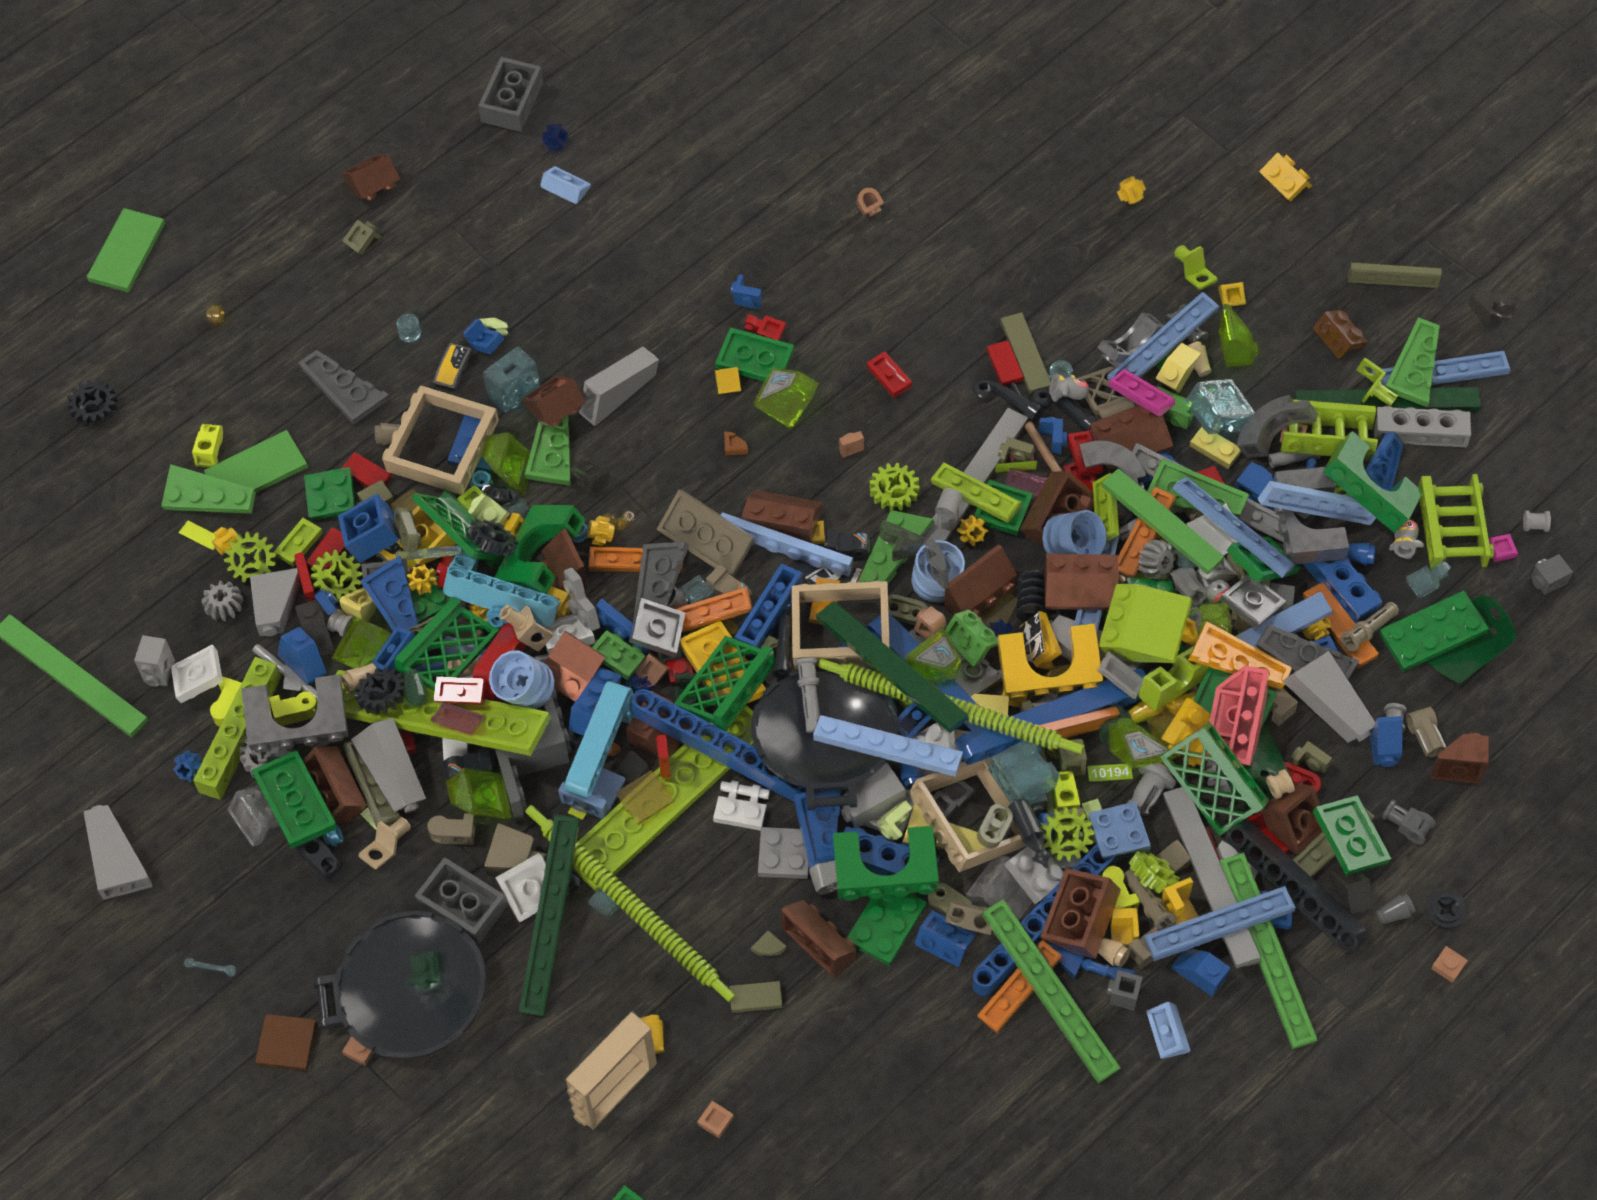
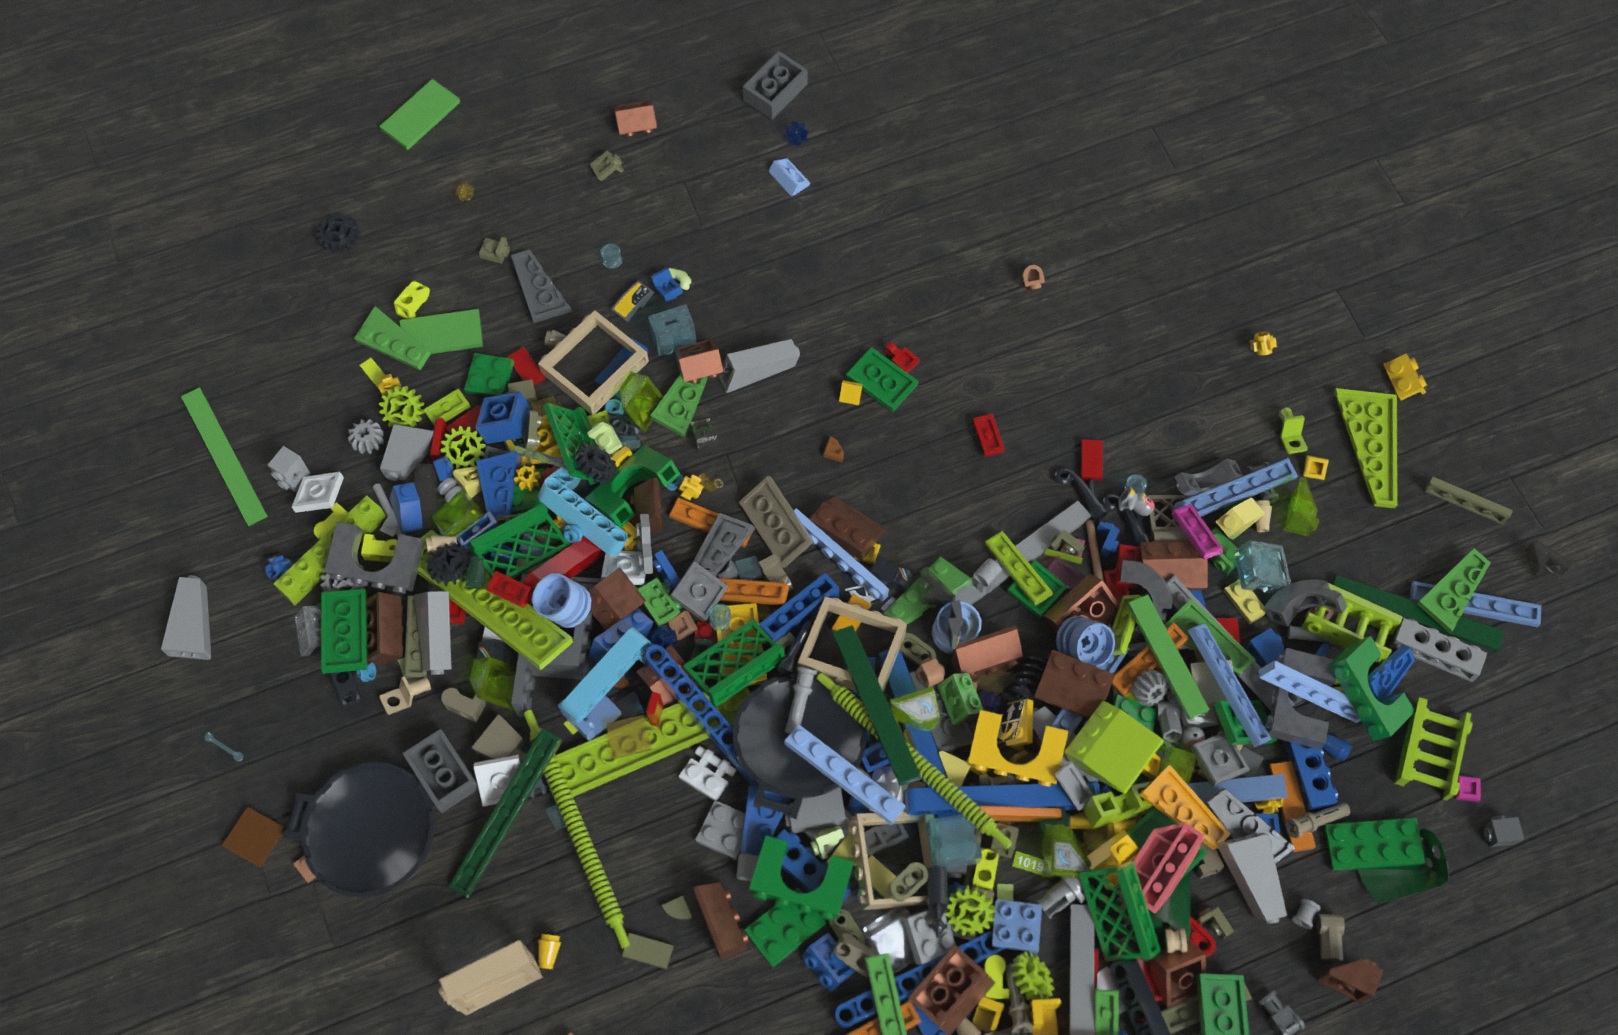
camera: 20 degrees right, 5 degrees up
clear green bracket [406,951,440,990] -> none
clear pink tile [431,702,484,736] -> none
tan bracket [499,605,553,651] -> none
blue bracket [731,274,762,309] -> none
clear neon green slope [753,368,819,428] -> none
nougat plate [839,431,864,457] -> none
lime gear [869,463,920,511] -> none
yellow gear [957,515,988,546] -> none
olive tile [1000,313,1051,395] -> none
dark tan slope [1156,840,1191,875] -> none
reddish brown bracket [1313,310,1368,359] -> none
lime bracket [1357,358,1398,406] -> none
blue slope [1370,716,1402,767] -> none
light grey animal [1389,520,1424,559] -> none
clear light blue plate [1406,561,1451,599] -> none
light grey bush [1523,510,1551,532] -> none
none -> olive bracket [479,237,510,264]
none -> clear light blue wheel [709,604,731,631]
none -> lime wing [1334,388,1397,508]

